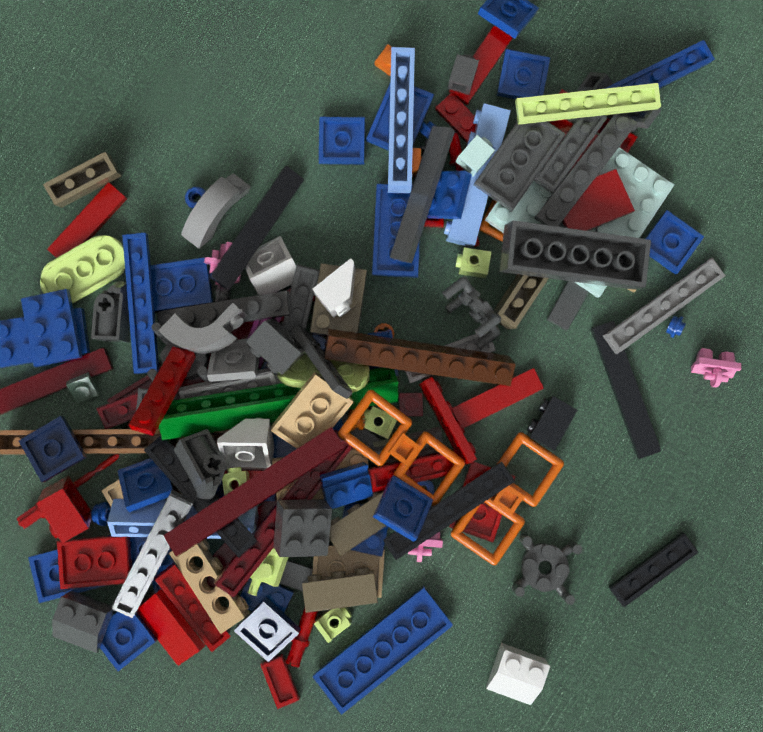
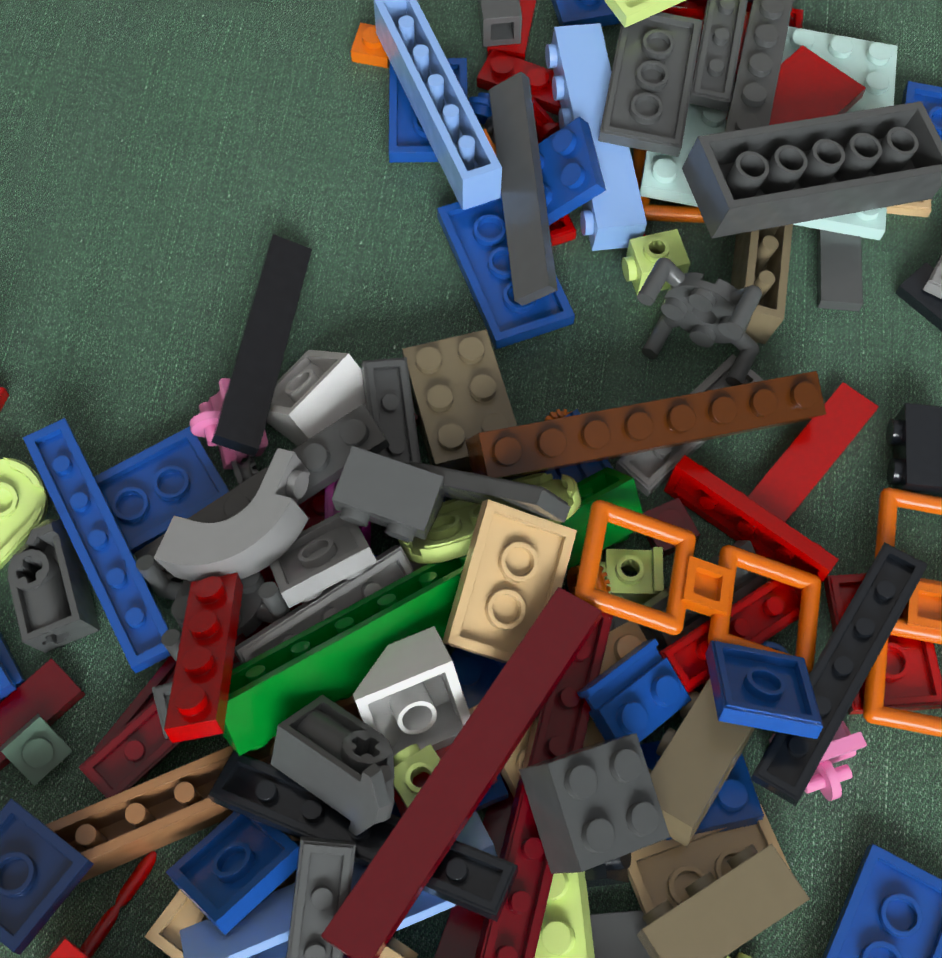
camera: 25 degrees left, 20 degrees down
light grey arch [181,173,251,249] -> none
blue plate [185,187,206,209] -> none
white slope [312,258,356,318] -> none
blue plate [319,117,365,165] -> none
light aqua brick [456,135,495,177] -> none

